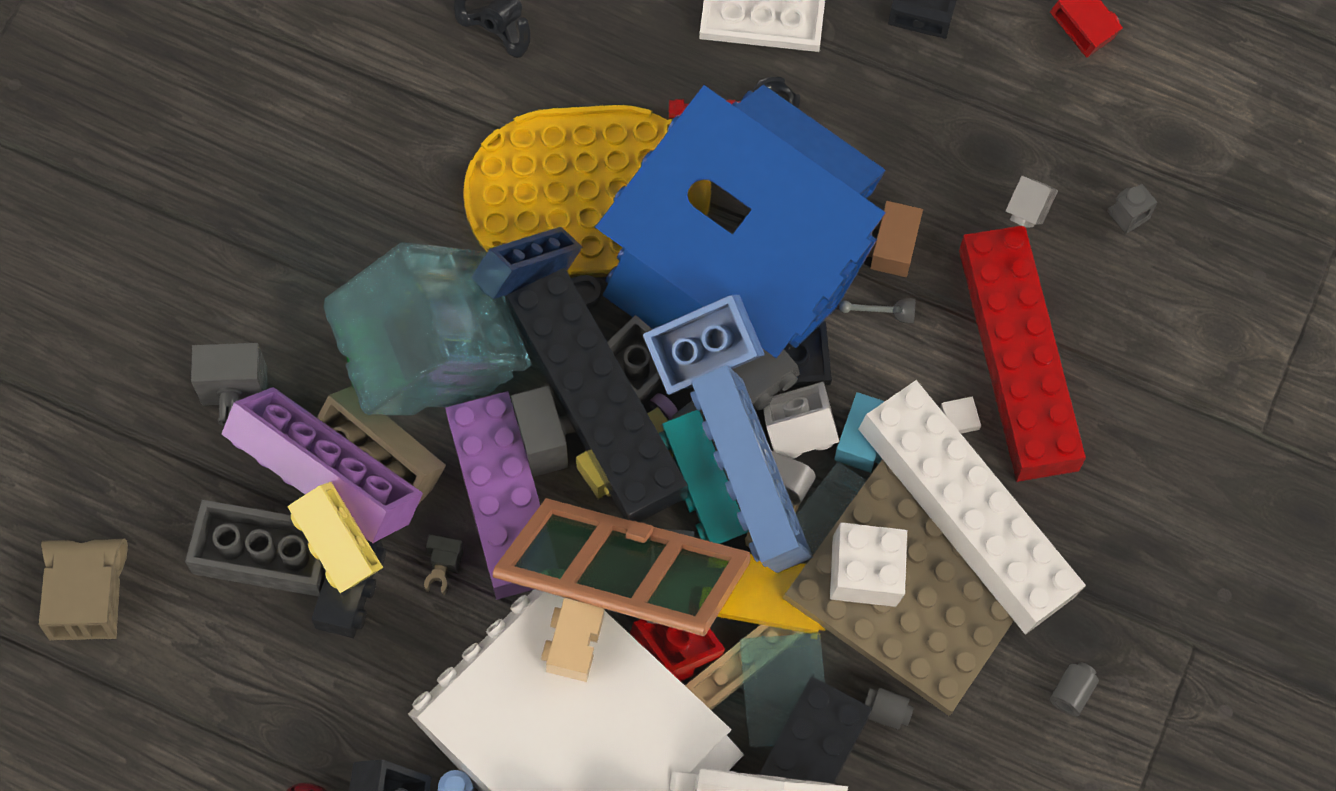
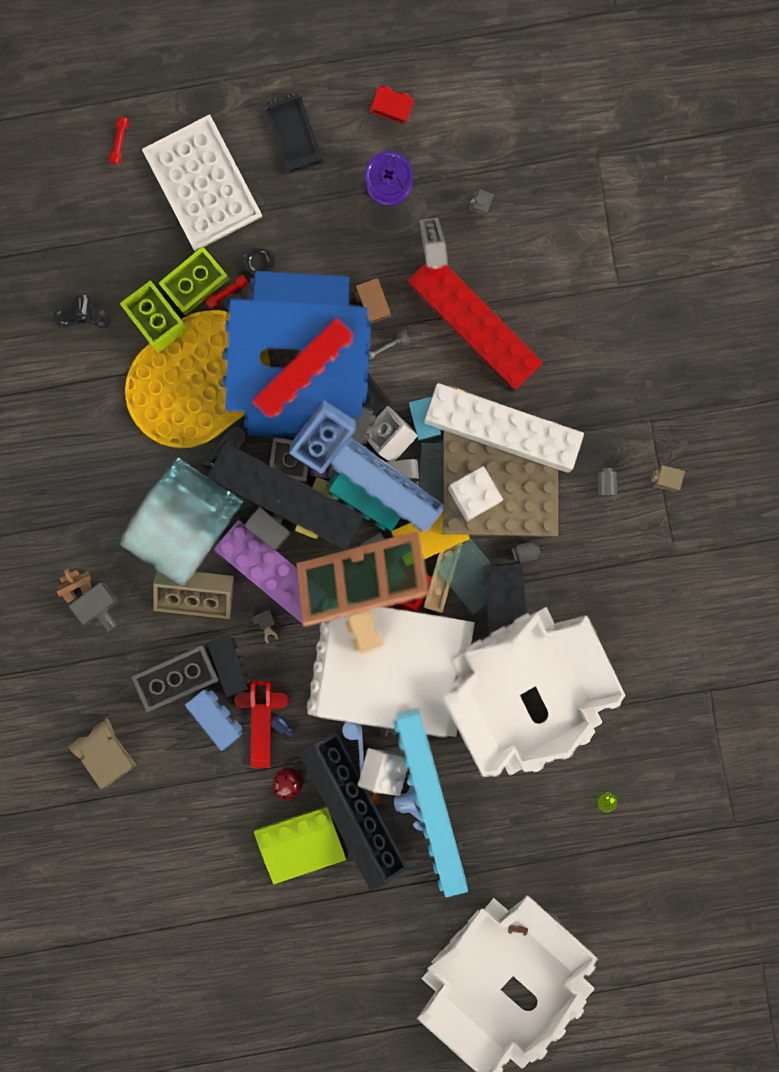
camera: 35 degrees left, 20 degrees up
medium lavender brick [222,387,423,543] -> none
light yellow brick [287,482,383,593] -> none
dark blue brick [471,226,583,299] -> none
white tile [941,396,981,434] -> none
none -> medium nougat hips [57,568,92,603]
none -> lime brick [120,280,188,353]
none -> lime brick [159,246,229,316]
none -> medium blue brick [185,689,243,751]
none -> red piece [234,681,289,768]
none -> red brick [253,317,354,418]
none -> dark blue cylinder [271,715,295,738]
none -> dark purple piece [365,151,413,206]
none -> dark tan brick [651,465,685,492]

